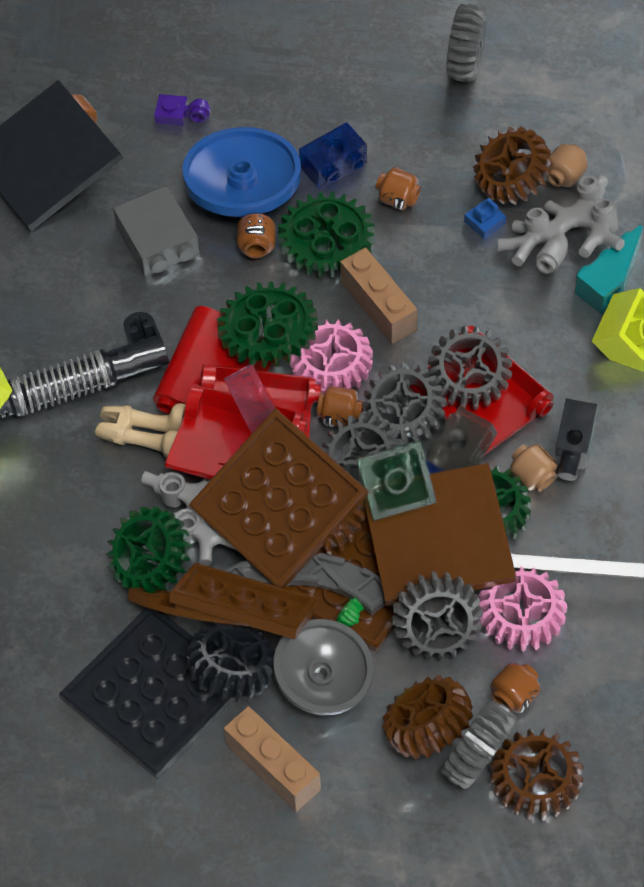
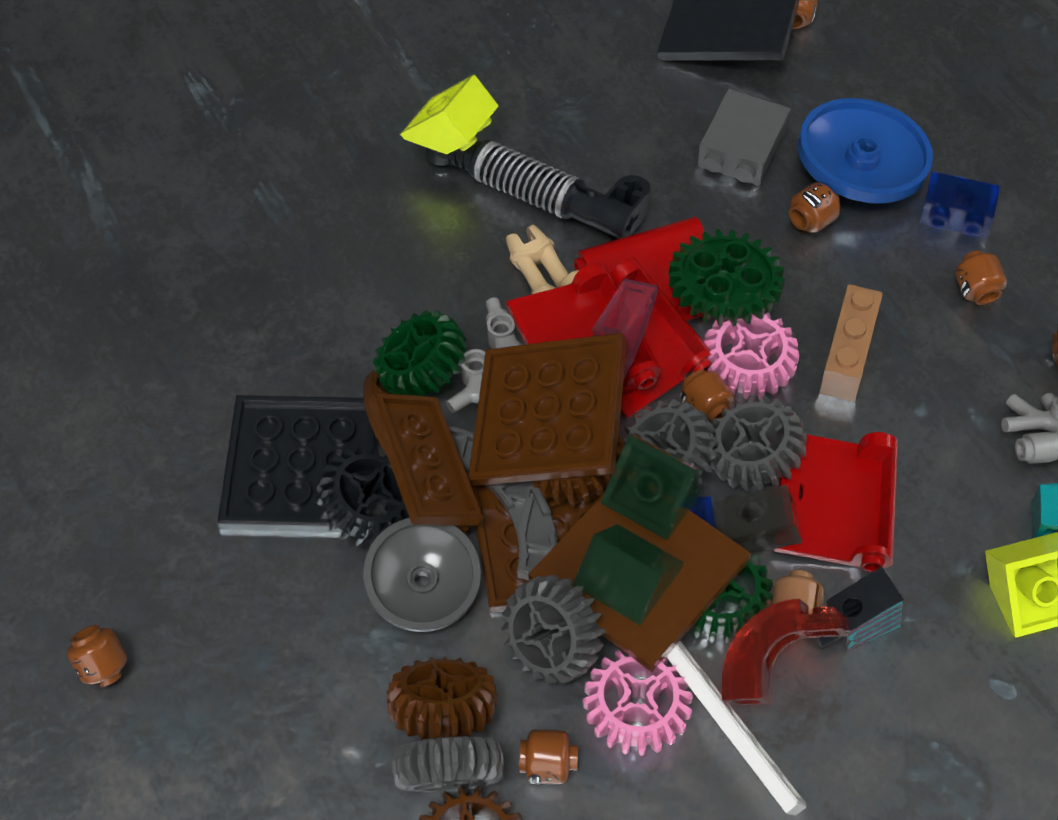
camera: 50 degrees right, 0 degrees up
dark purple plate [154,94,211,126] -> none
medium nougat brick [224,706,321,812] -> none
dark green gear [278,192,375,278] -> none
green piece [336,597,364,627] -> none
dark grey gear [428,326,512,410] -> none
blue tile [464,198,507,239] -> none
none -> clear green slope [573,524,684,626]
none -> clear red arch [722,598,850,706]

